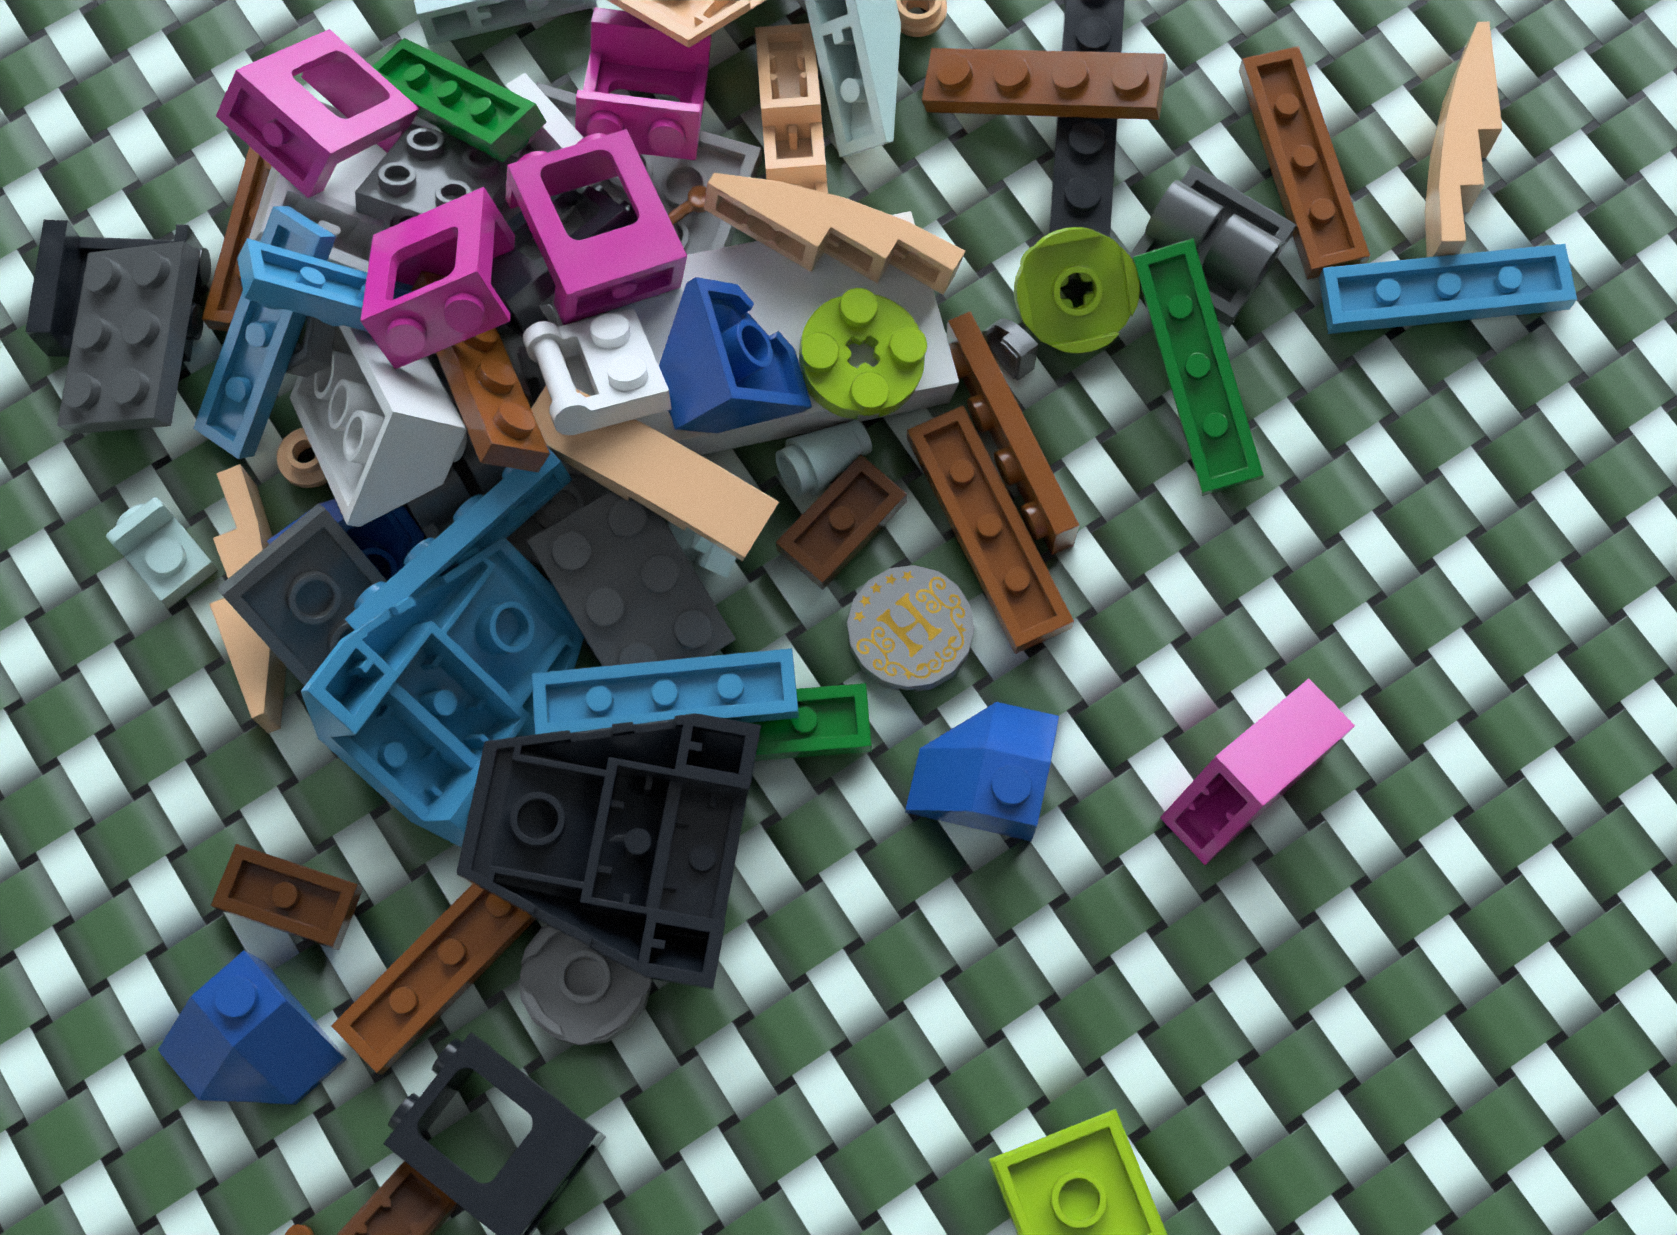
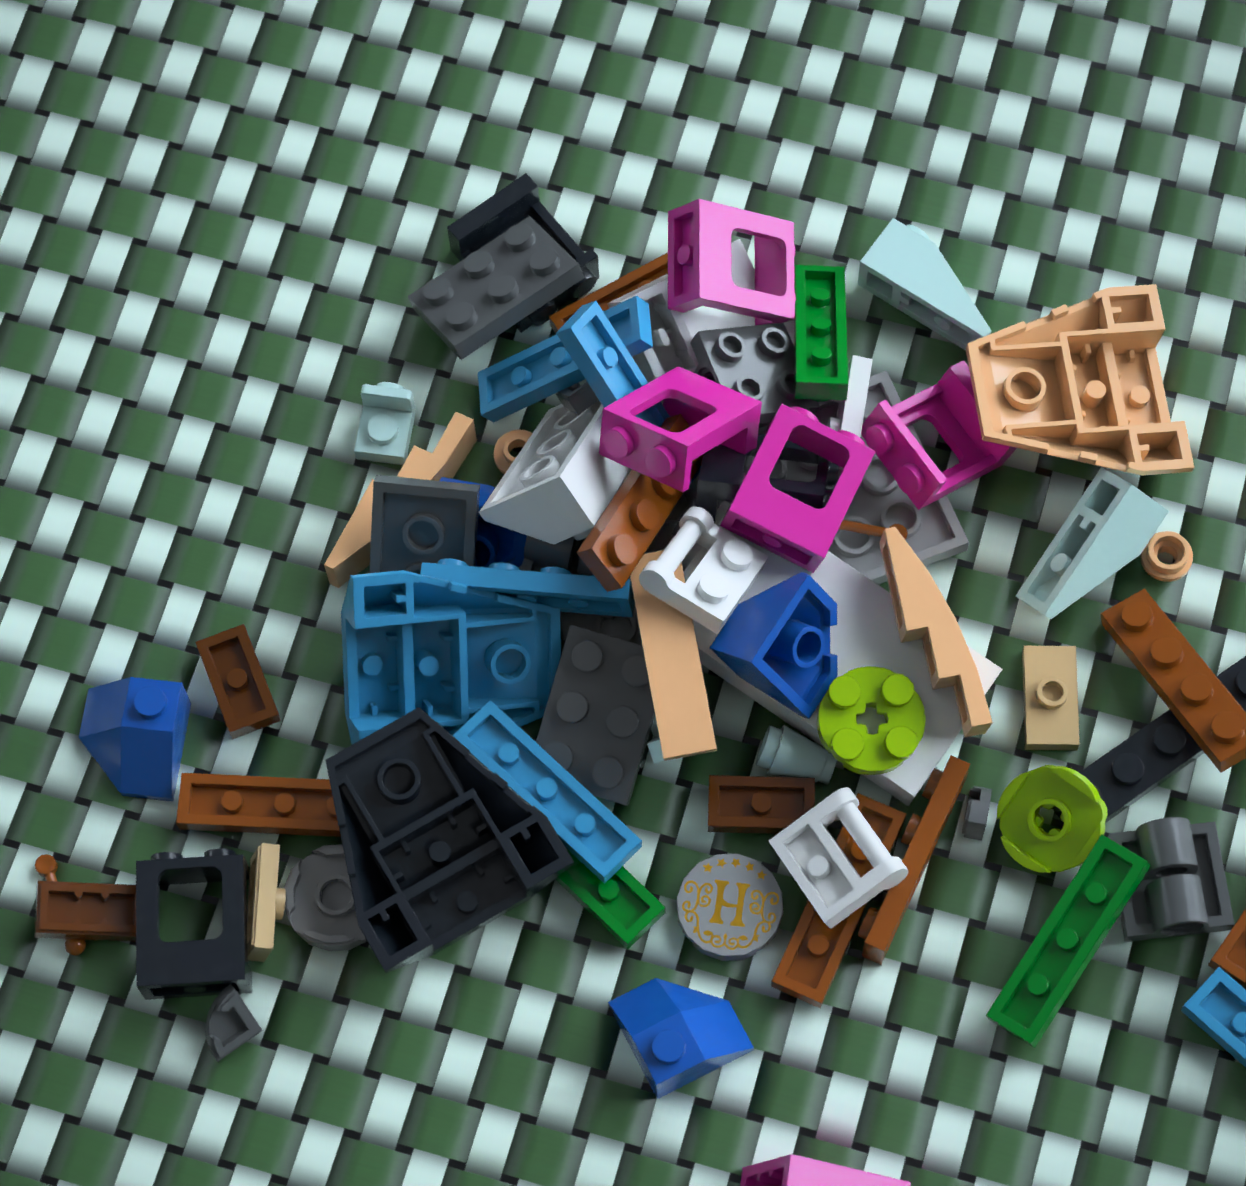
camera: 50 degrees right, 5 degrees down
light nougat slope [755,23,828,193] -> none
none -> dark grey tile [205,983,263,1062]
none -> tan plate [247,843,286,962]
none -> white plate [769,787,908,929]
none -> tan plate [1022,646,1080,751]

